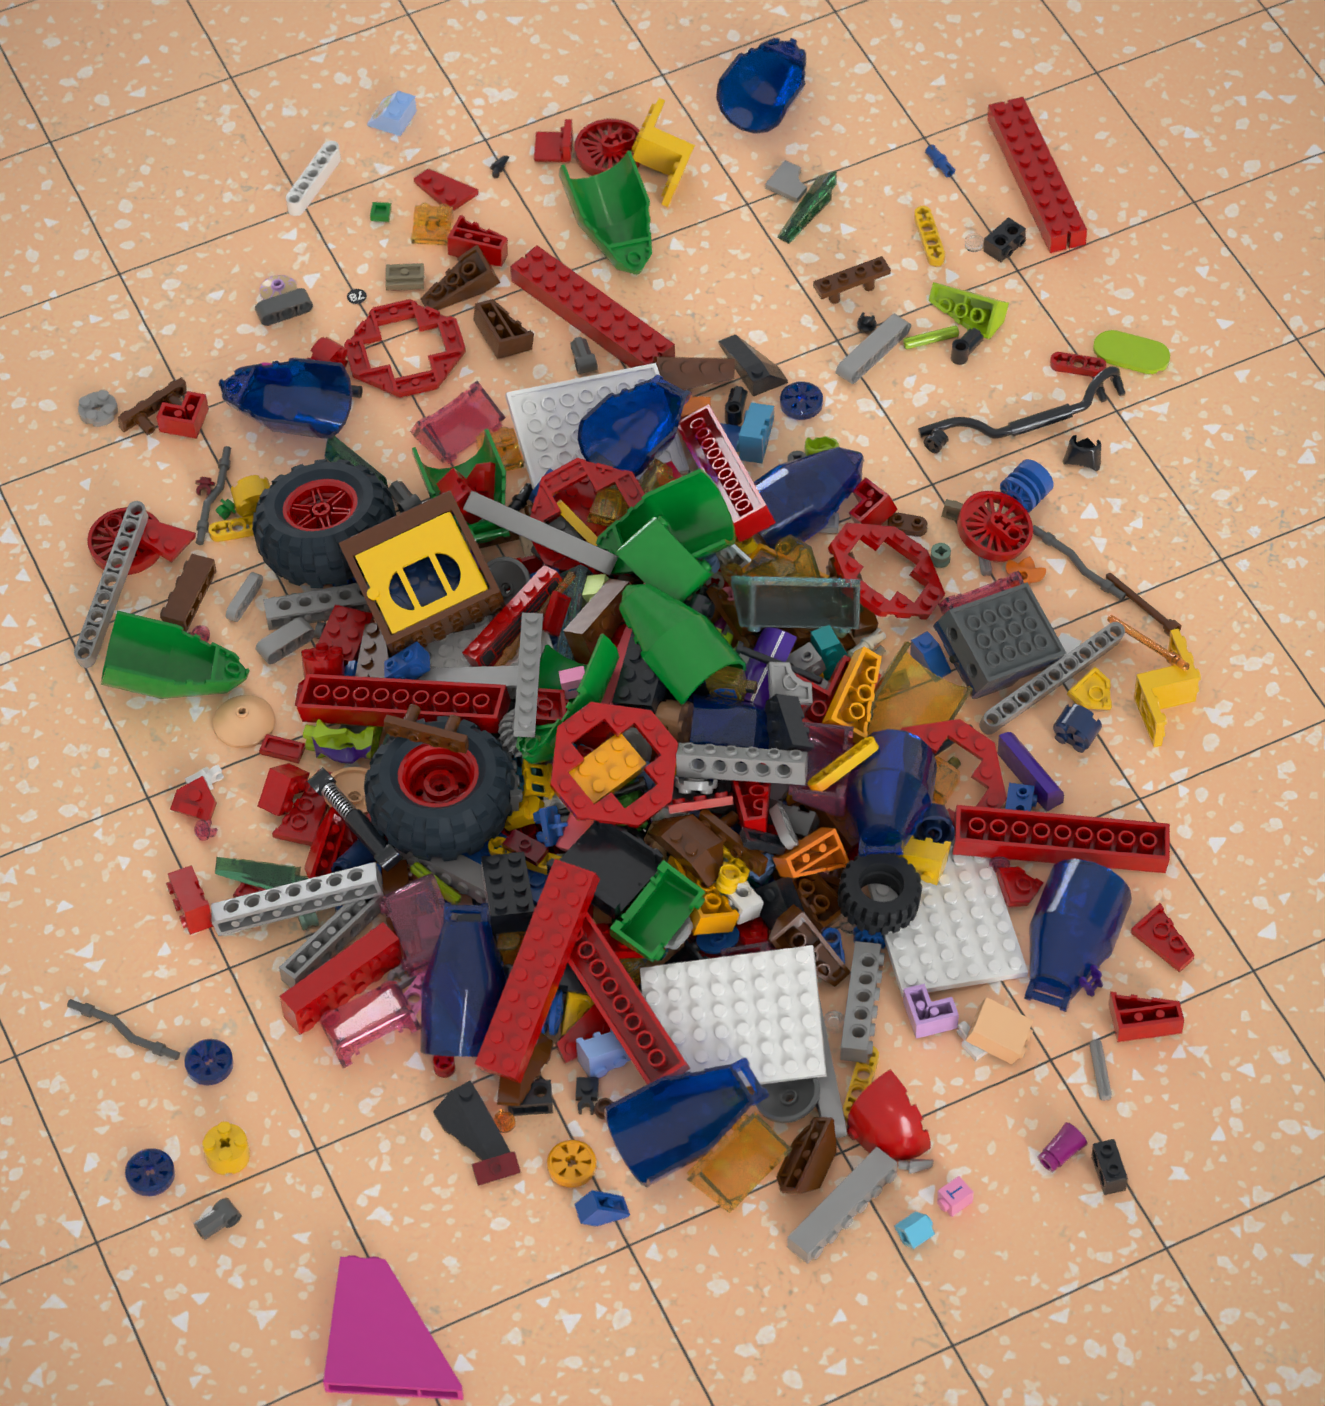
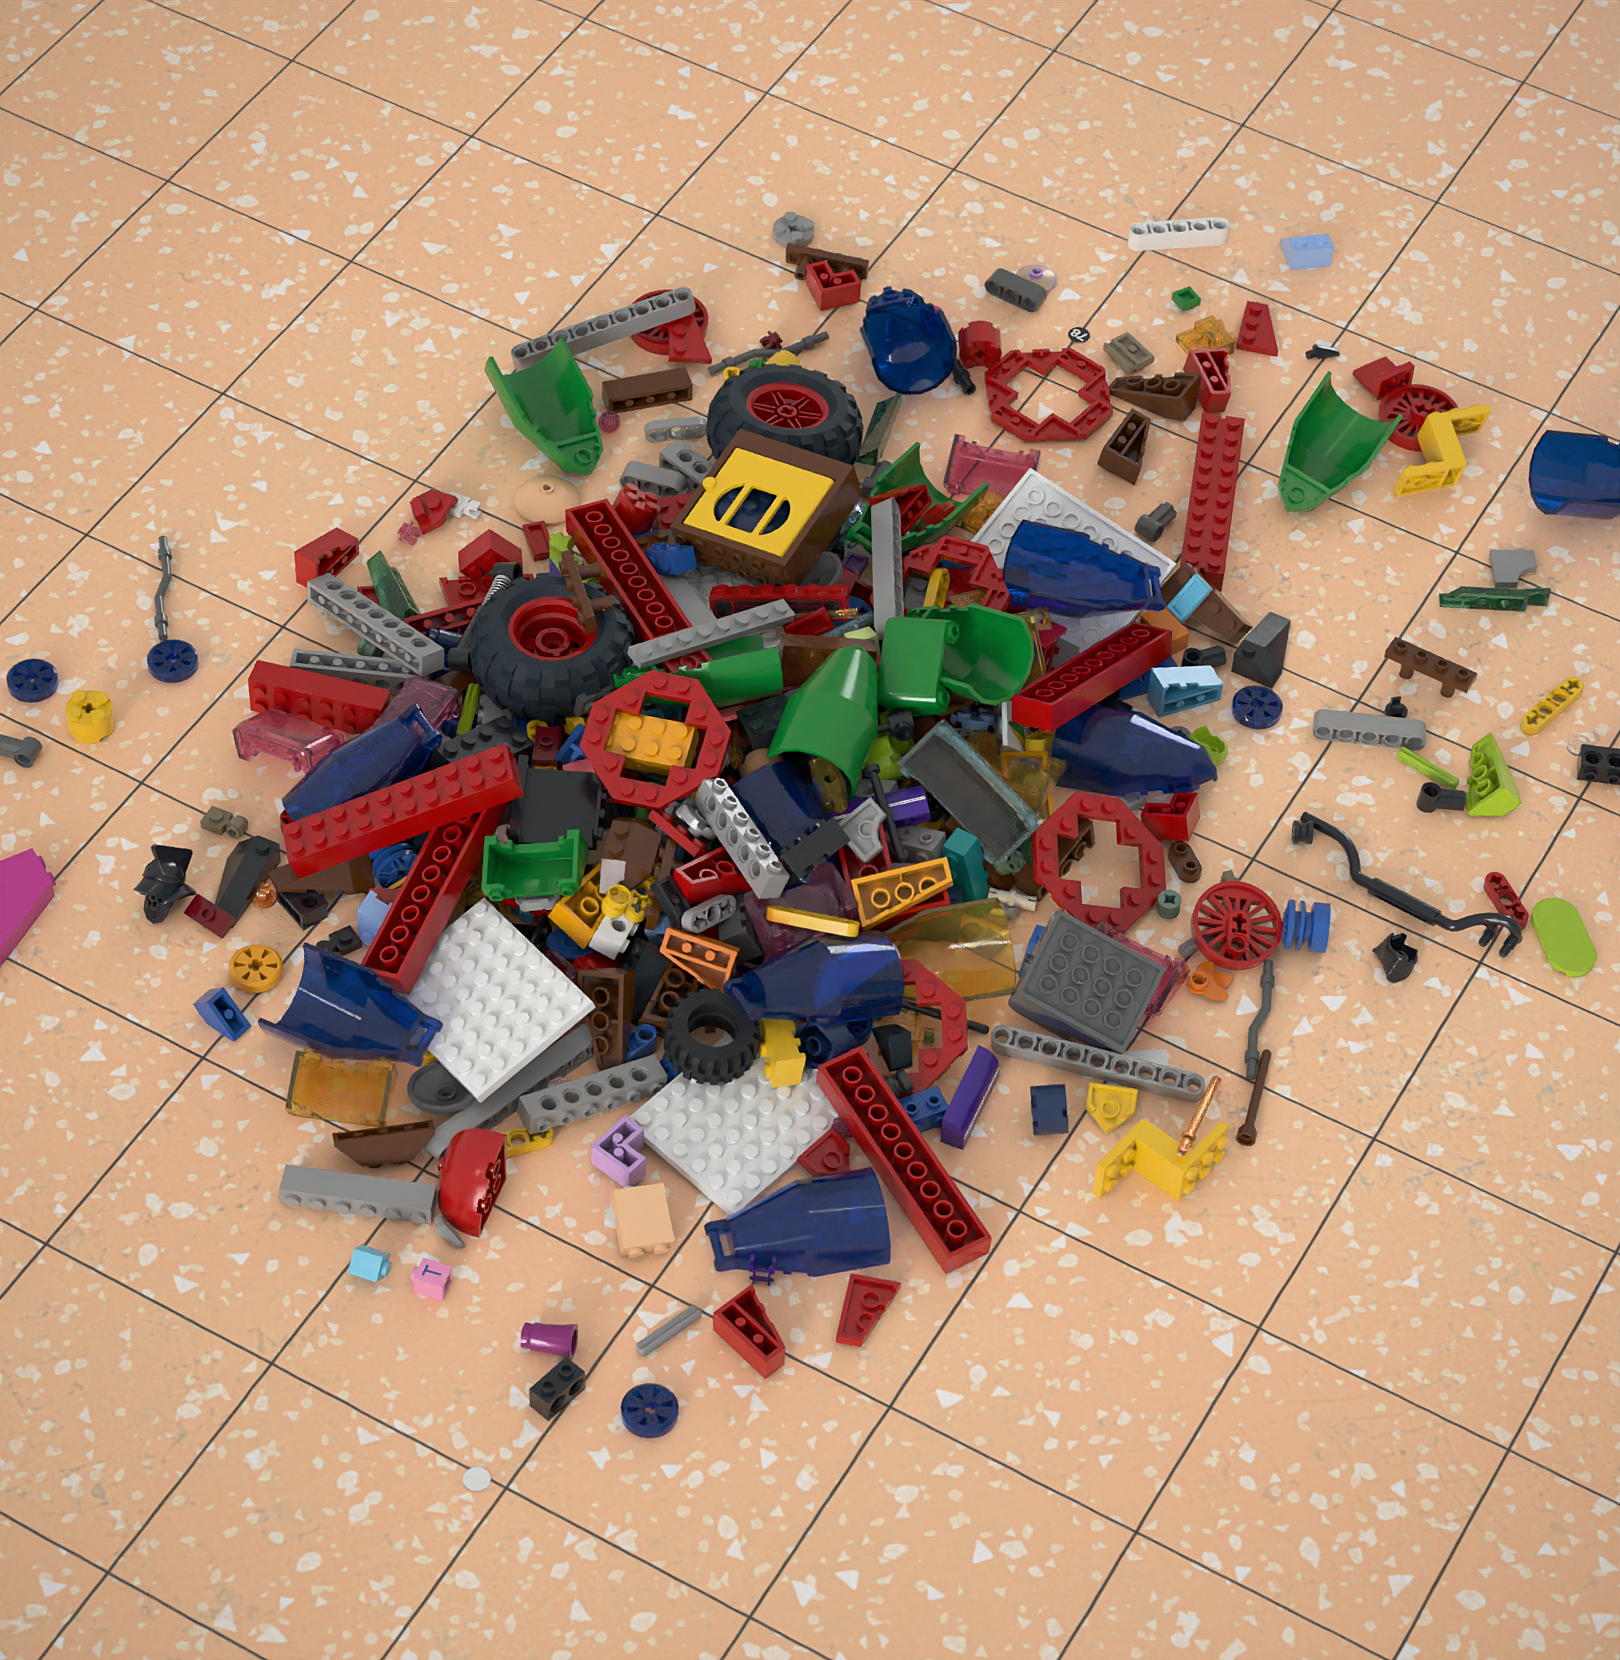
camera: 50 degrees right, 5 degrees down
none -> black helmet [133,844,196,924]
none -> dark tan plate [200,806,248,839]
none -> white sticker [463,1467,491,1491]
none -> clear blue wheel [621,1383,679,1438]
none -> black slope [872,1023,913,1072]
none -> pearl dark grey wheel [883,1068,914,1098]
none -> medium azure tile [1167,574,1213,622]

